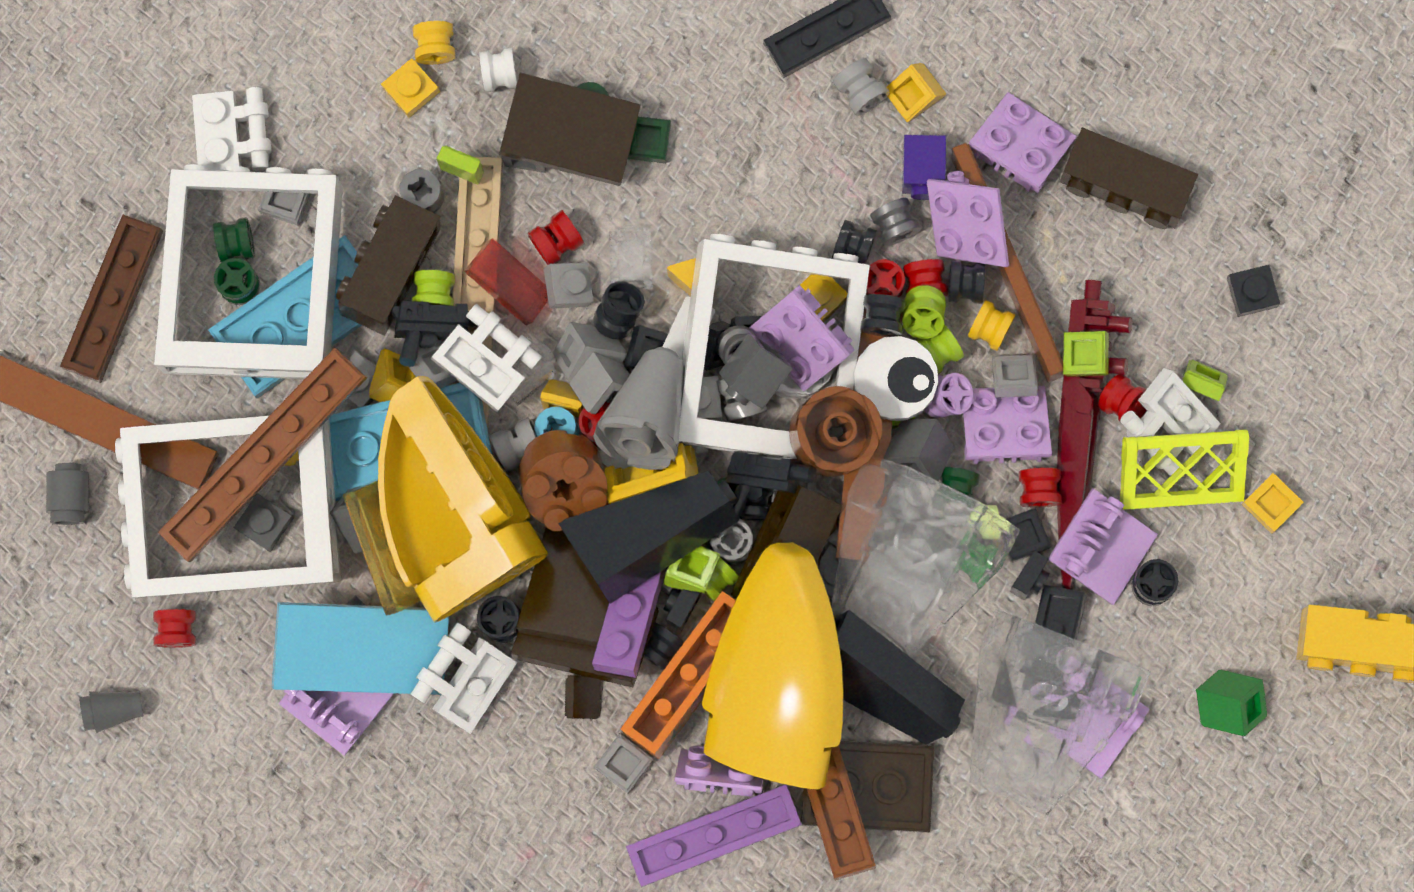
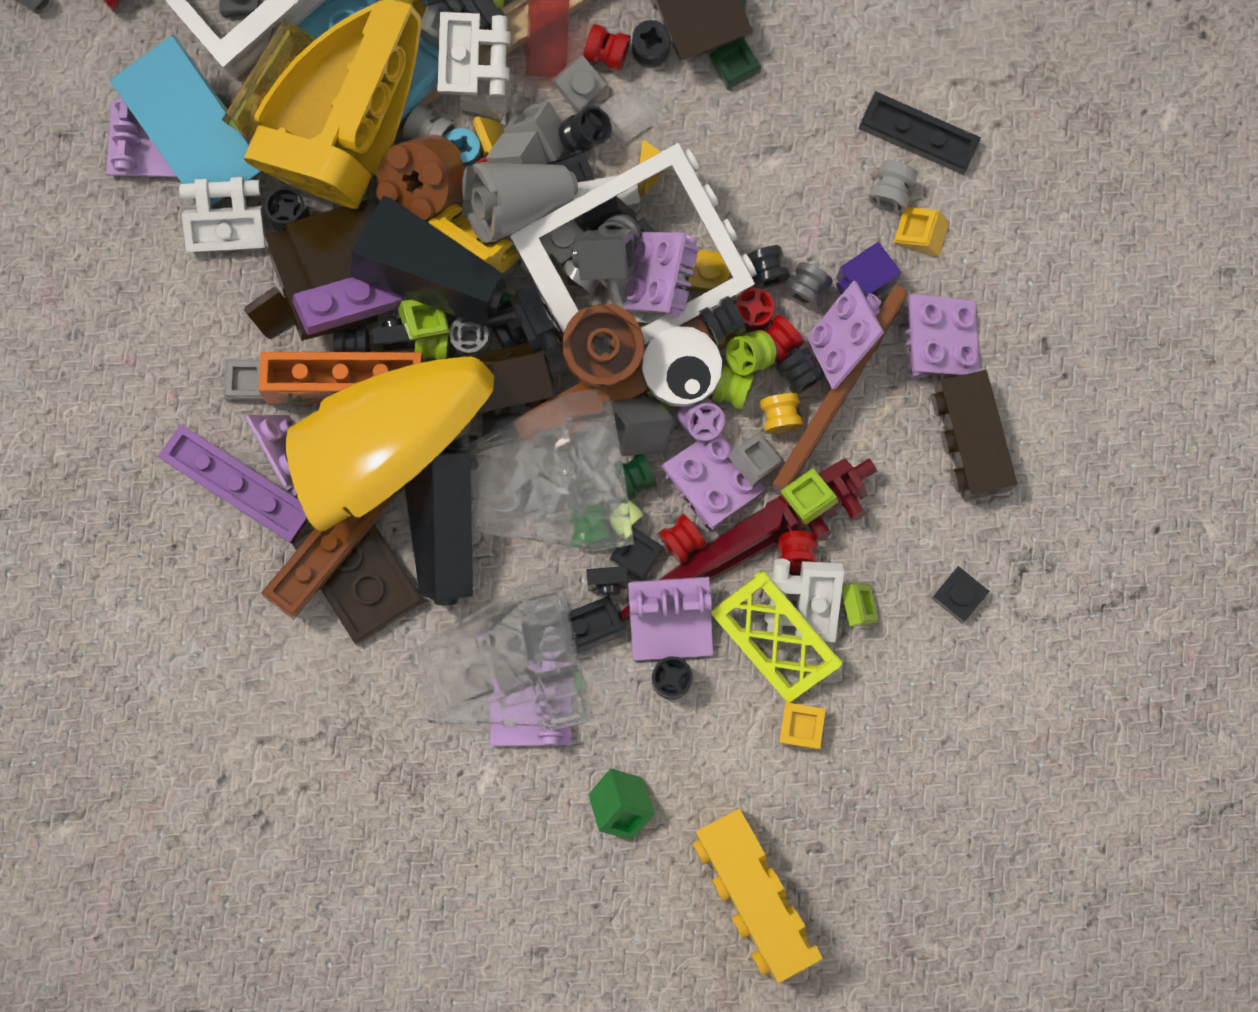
camera: 45 degrees right, 0 degrees up
none -> black wheel [632,20,670,68]

